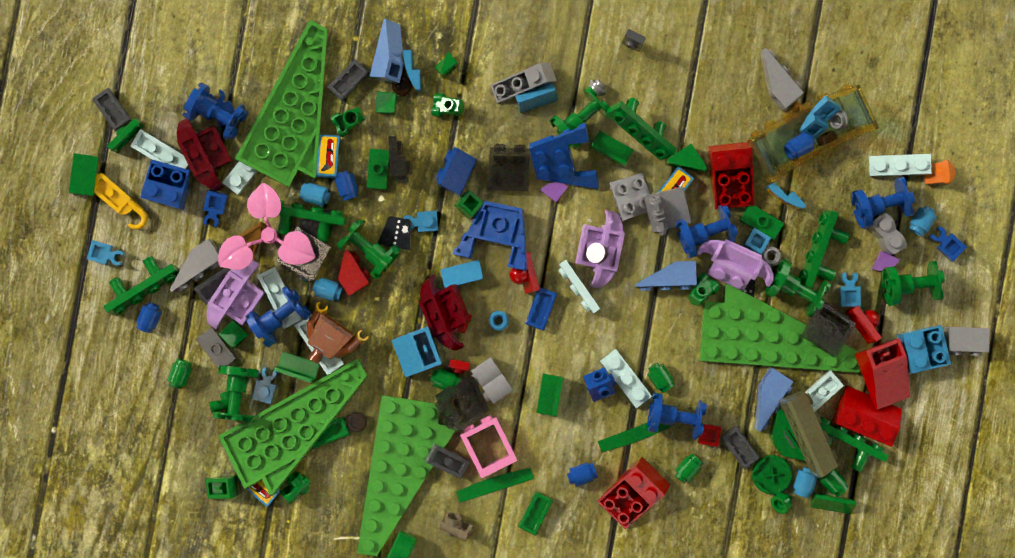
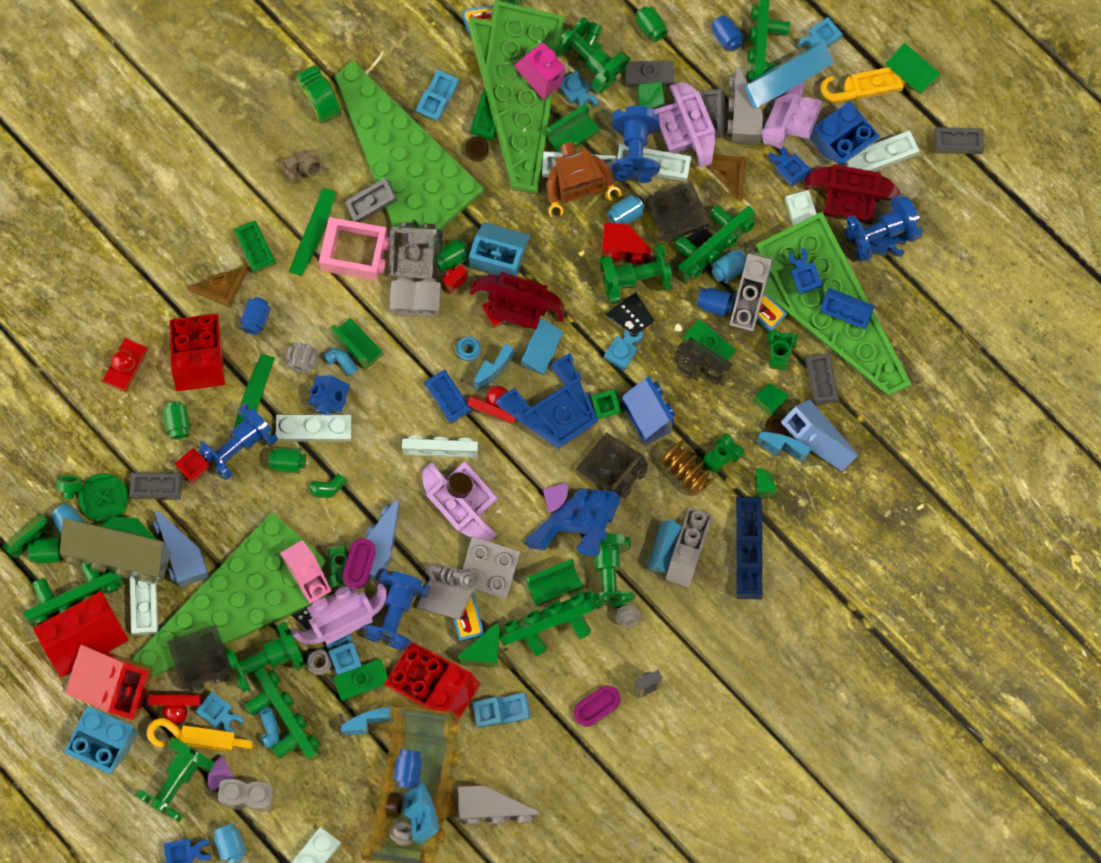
camera: 125 degrees right, 15 degrees down
green plate [107,118,144,153] -> none
bright pink plant [218,183,316,270] -> none
green plate [280,471,312,504] -> none
blue piece [851,177,915,229] -> none
light grey brick [944,327,990,356] -> none
none -> red tile [102,338,148,393]
none -> yellow piece [147,718,254,753]
none -> pearl gold tile [188,264,249,308]
none -> dark azure arm [259,708,279,748]
none -> bright pink slope [281,540,331,604]
none -> light grey gear [285,342,317,373]
none -> green arm [309,473,347,498]
none -> dark azure arm [323,348,358,376]
none -> magenta tile [343,538,376,589]
none -> dark azure slope [416,70,460,121]
none -> dark azure slope [473,344,514,391]
none -> dark azure slope [473,693,531,728]
none -> dark pink torso [514,43,565,100]
none -> magenta tile [574,686,620,727]
none -> pearl gold piece [662,440,716,496]
none -> light grey slope [729,251,775,331]
none -> dark blue slope [736,497,763,600]
none -> dark azure slope [744,41,834,108]
none -> lavender plate [762,82,822,149]
none -> blue plate [789,248,823,295]
none -> blue plate [820,288,875,330]

